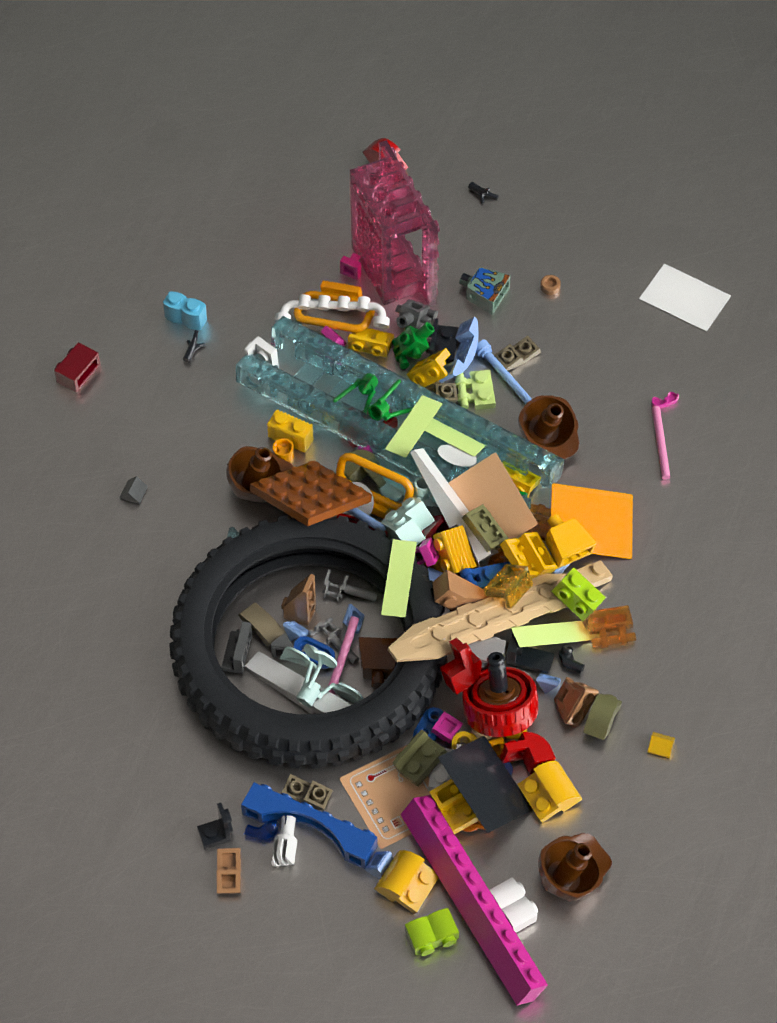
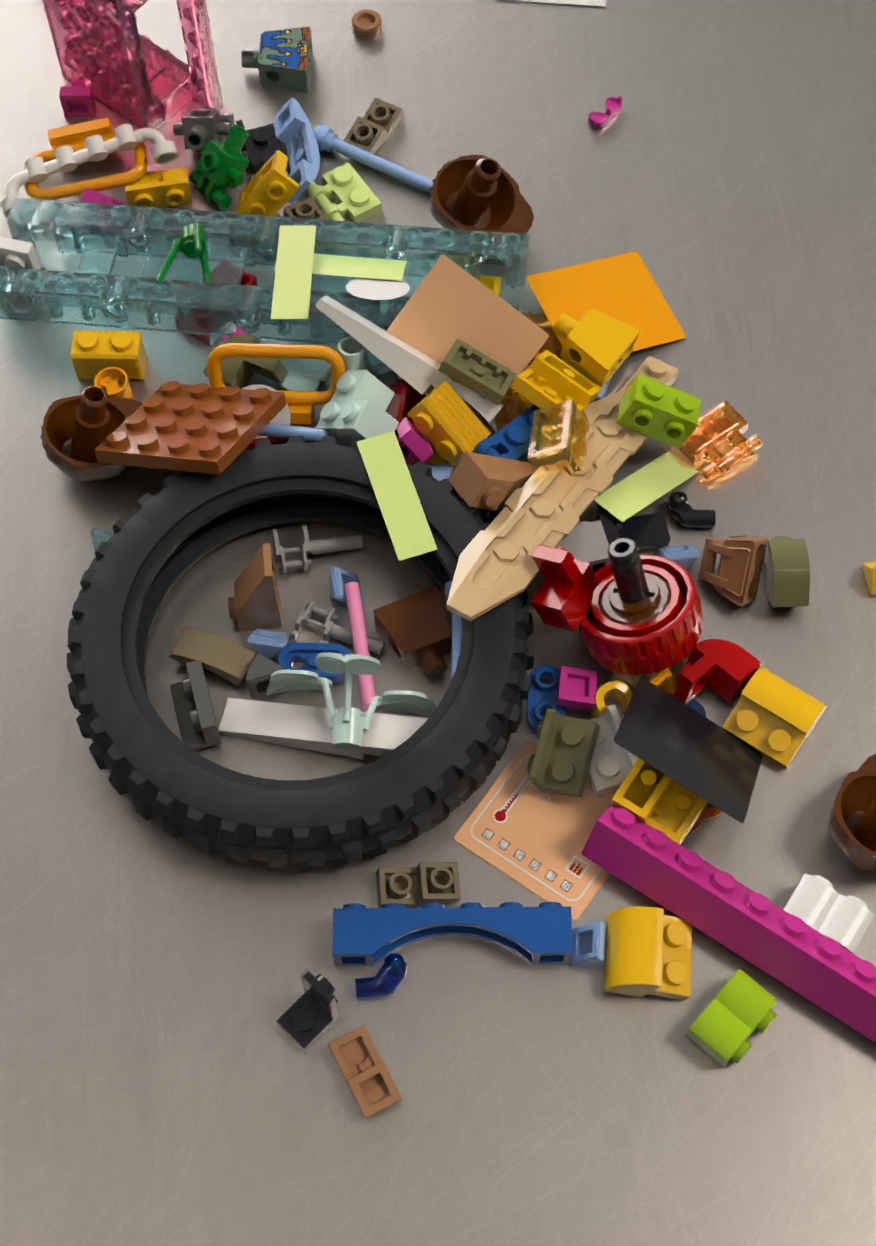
camera: 25 degrees left, 5 degrees up
white arm [271,815,297,867] -> none
green plant [368,379,414,421] -> none
bright pink bar [652,406,670,480] -> none

